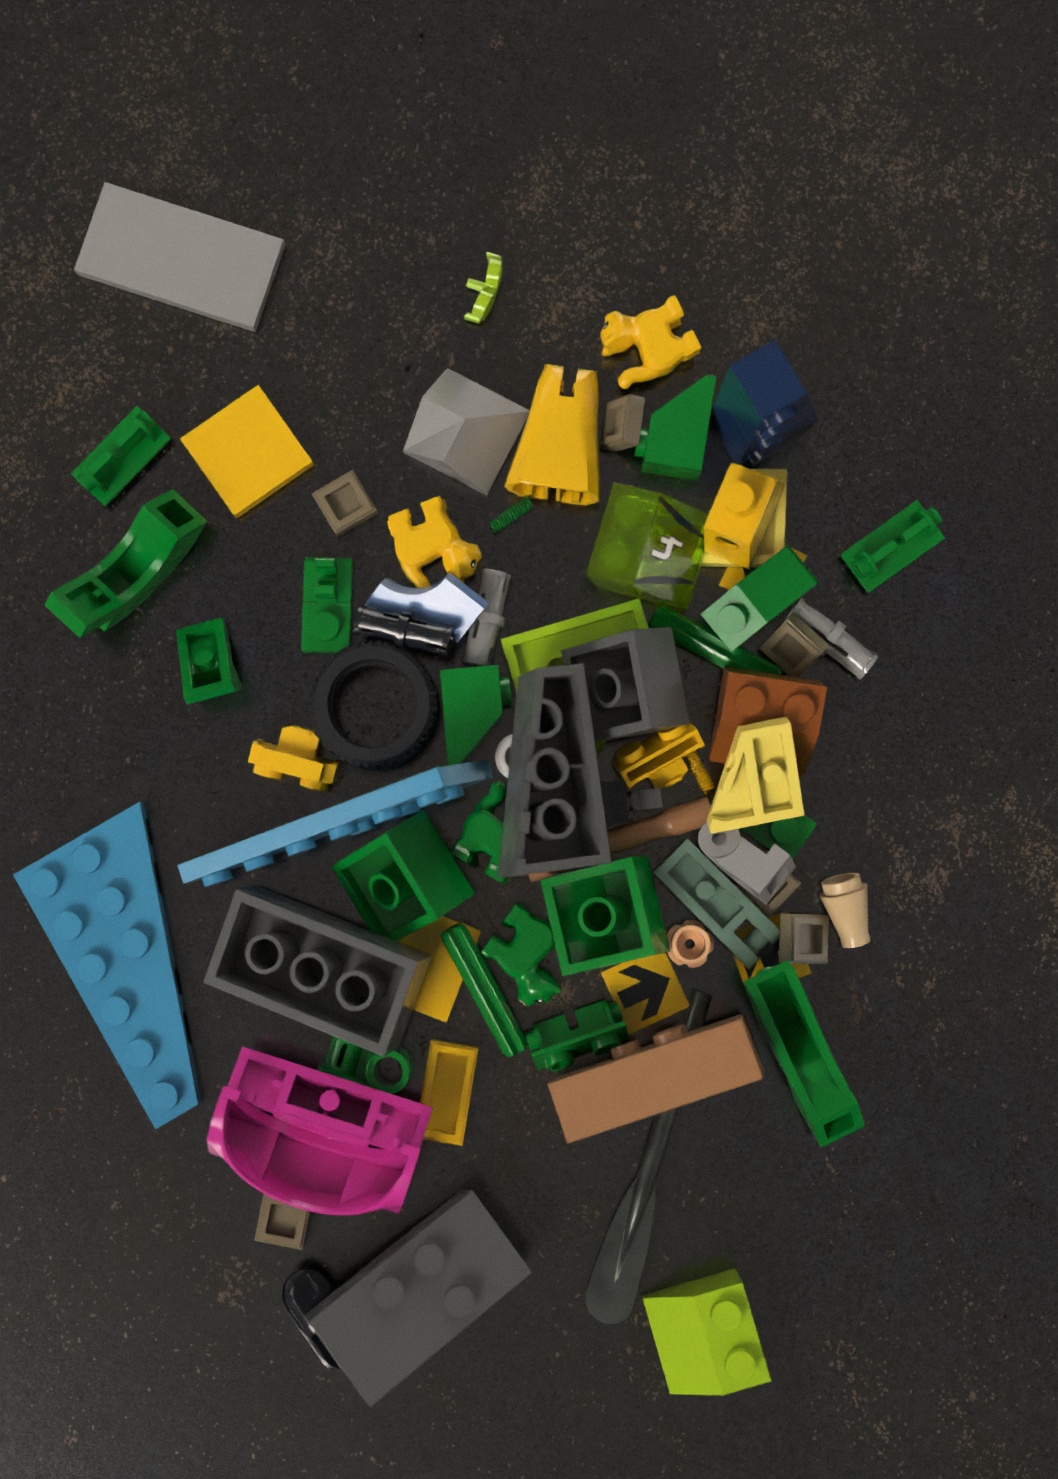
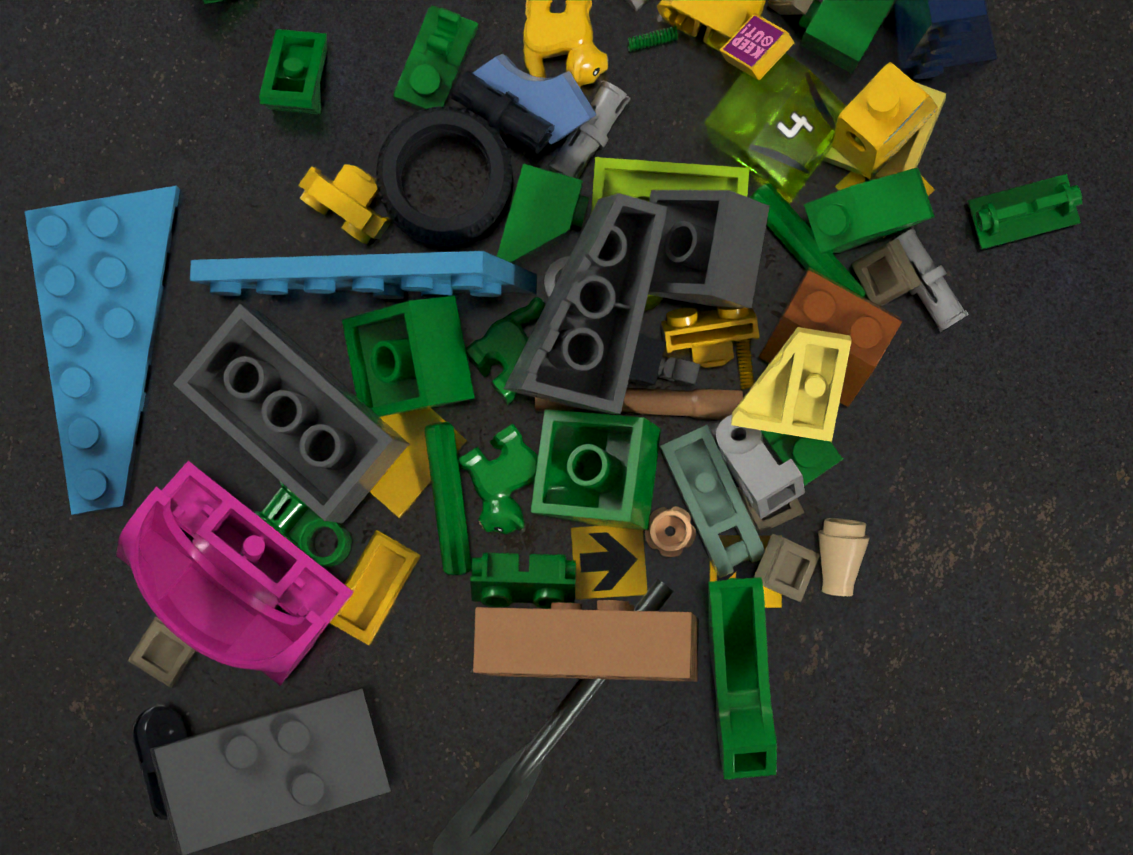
camera: 20 degrees right, 0 degrees up
none -> tile [719,13,794,81]

